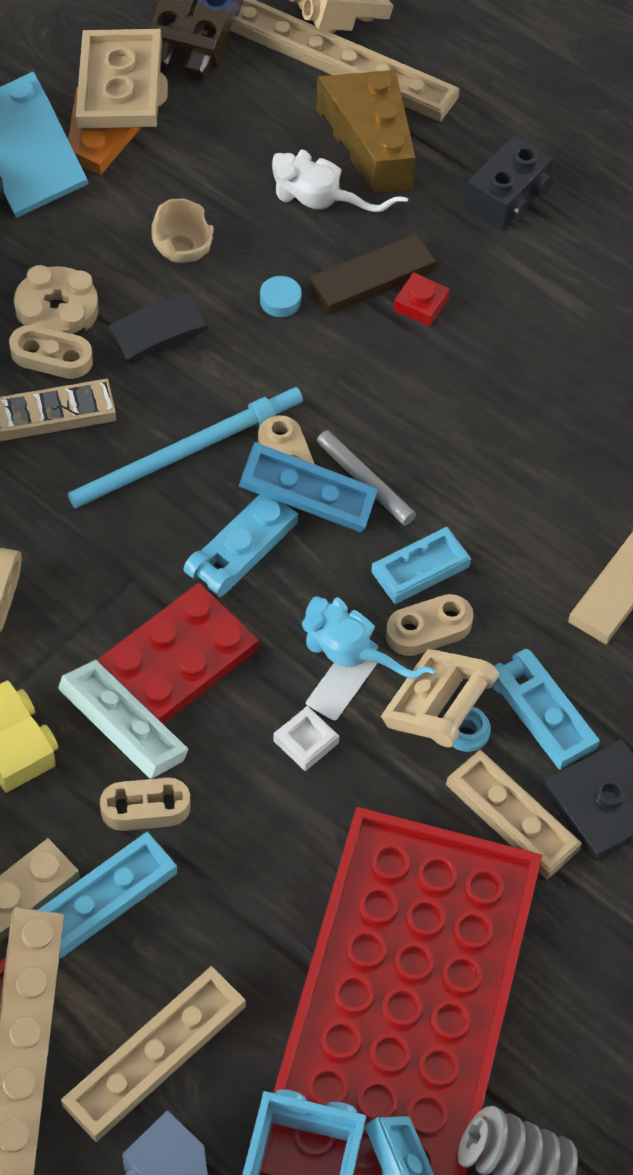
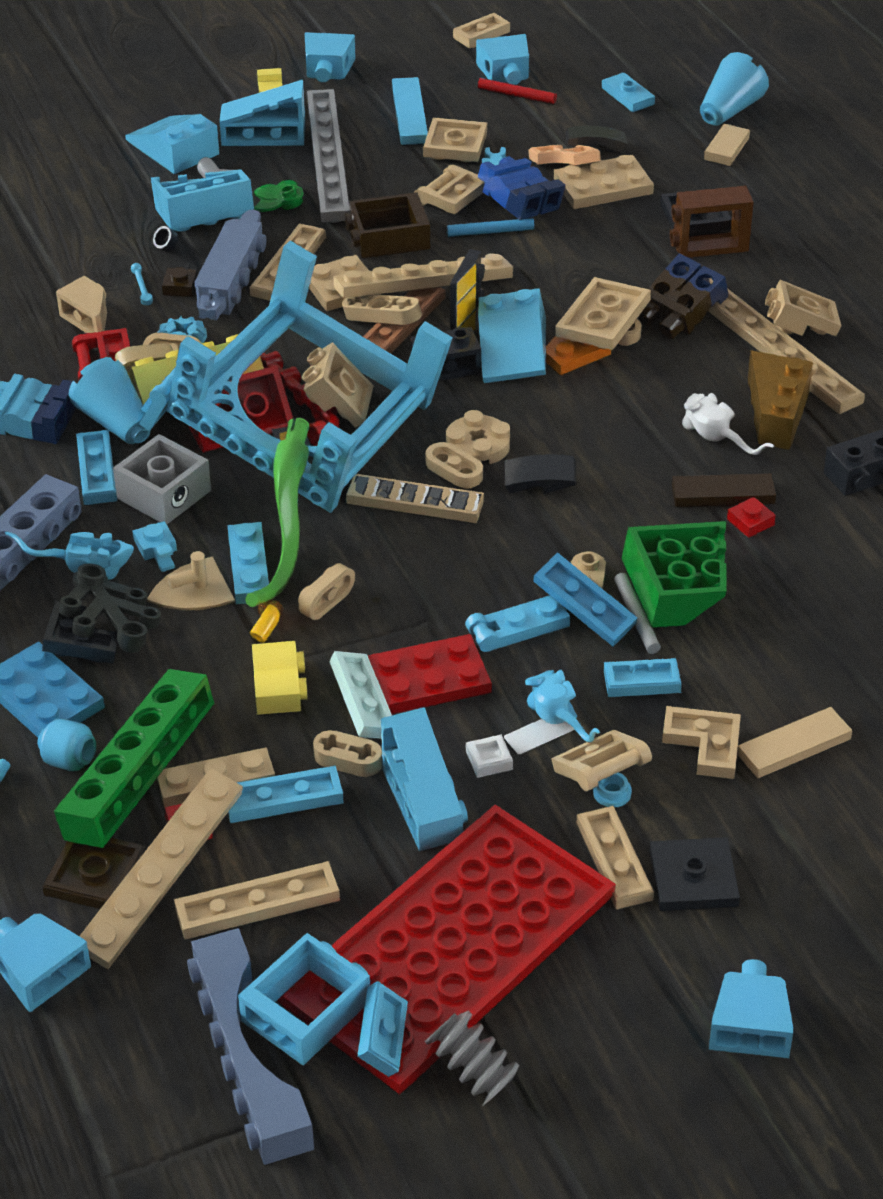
camera: 30 degrees right, 15 degrees down
medium azure bar [68,387,303,509] -> none
tan hair [152,199,214,264] -> none
medium azure tile [260,276,301,317] -> none
tan plate [386,594,473,656] -> none
medium azure plate [492,649,600,770] -> none
none -> medium azure wedge [381,707,468,852]
none -> green wedge [621,521,727,628]
none -> tan plate [662,706,741,779]

